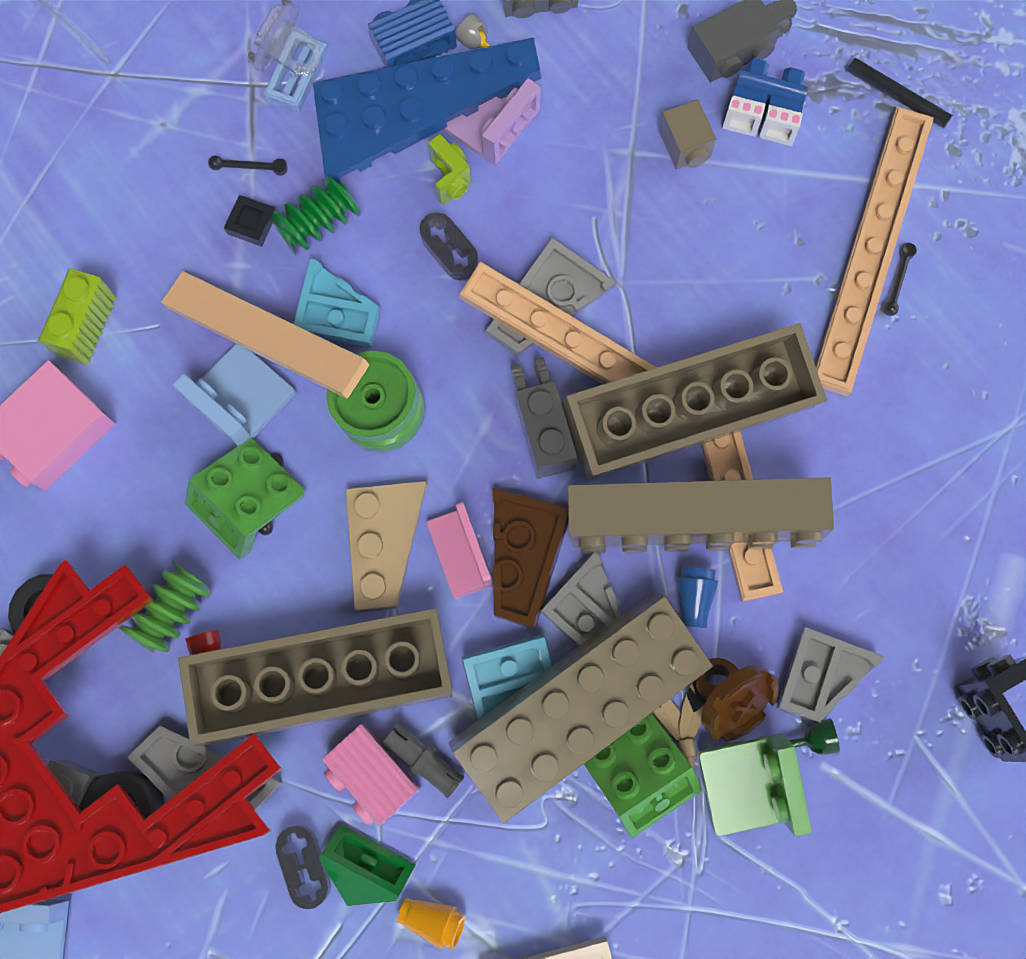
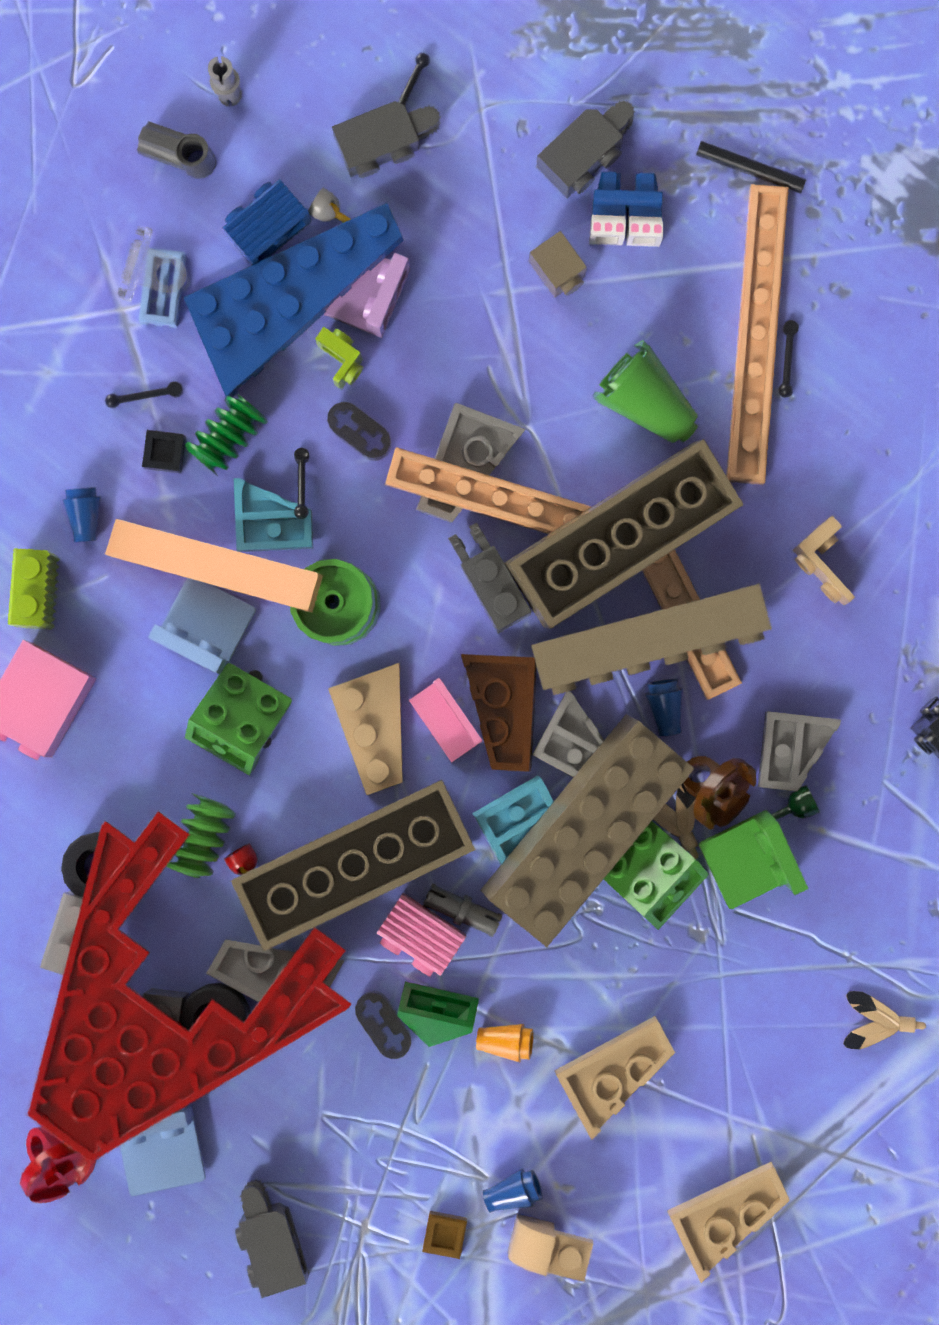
camera: 10 degrees left, 10 degrees up
none -> blue cone [62,487,101,542]
none -> black hinge [294,448,309,519]
none -> bright green cone [593,340,698,443]
none -> tan bracket [793,516,855,605]

